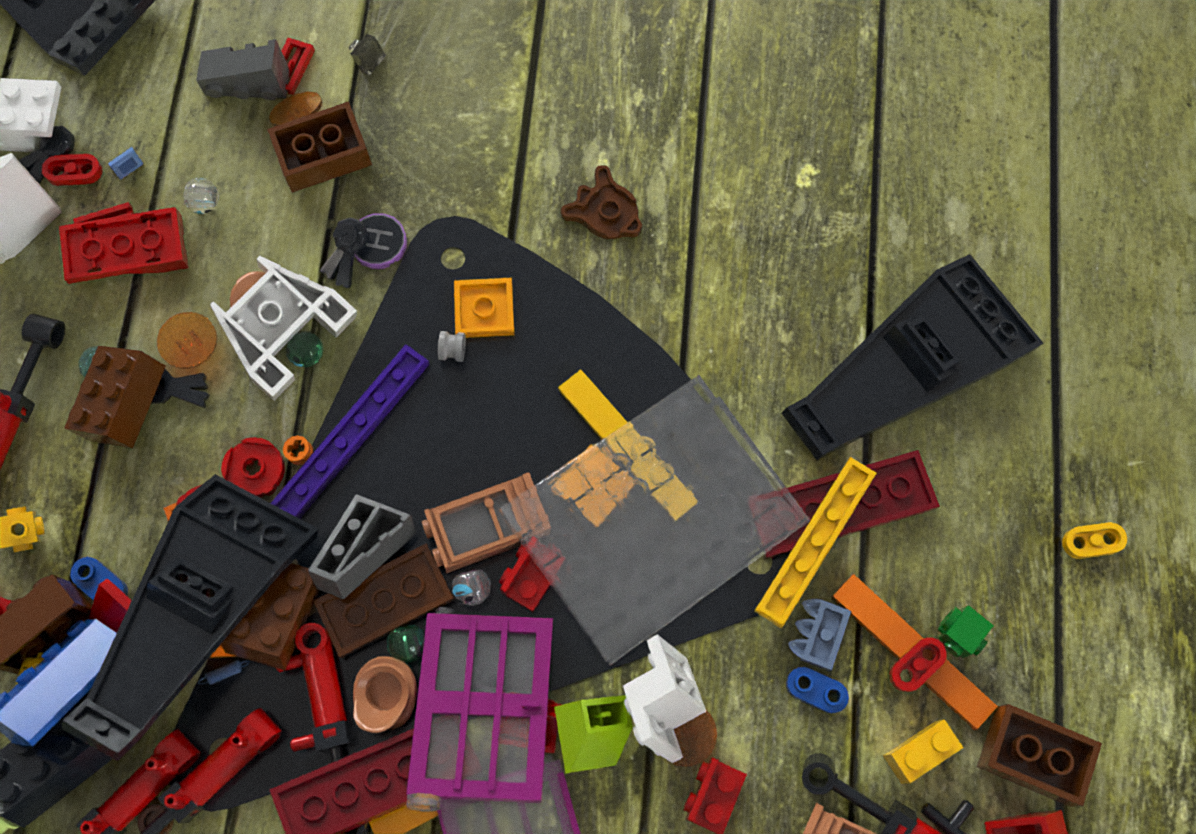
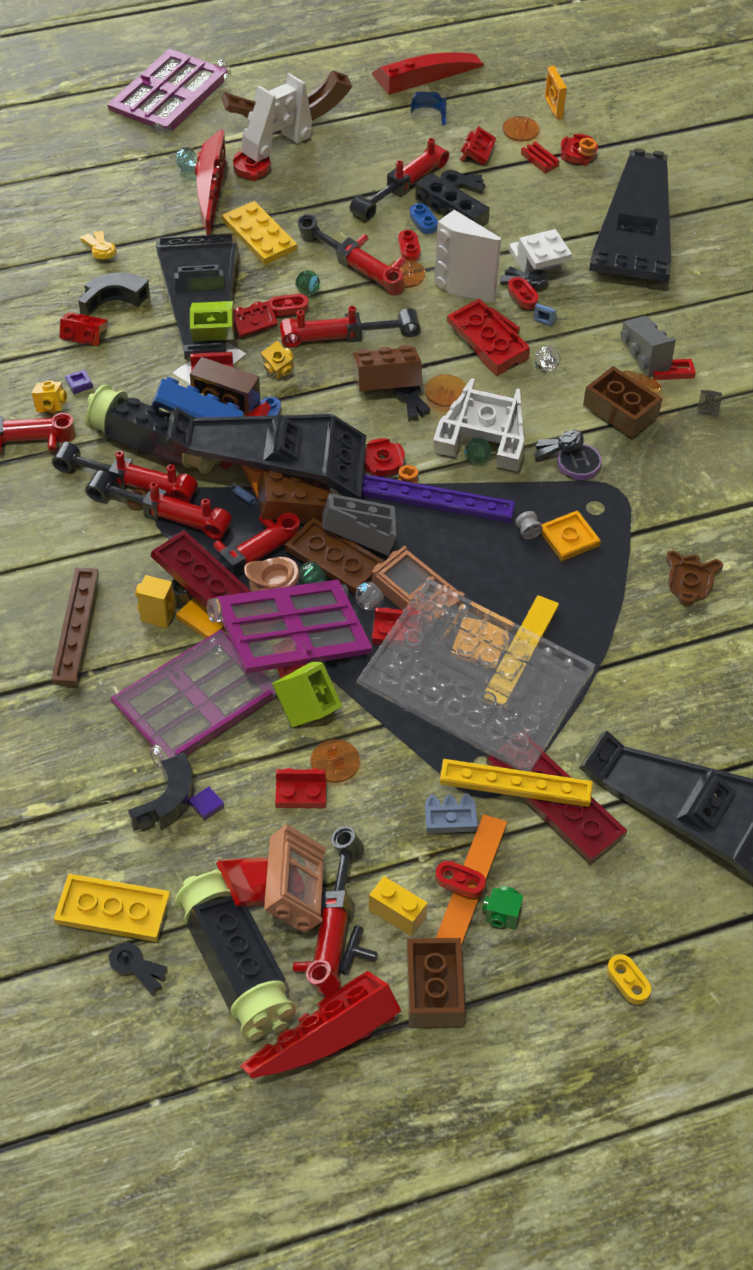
camera: 65 degrees right, 20 degrees down
white bracket [623,634,706,763] -> none
blue plate [786,667,849,714] -> none

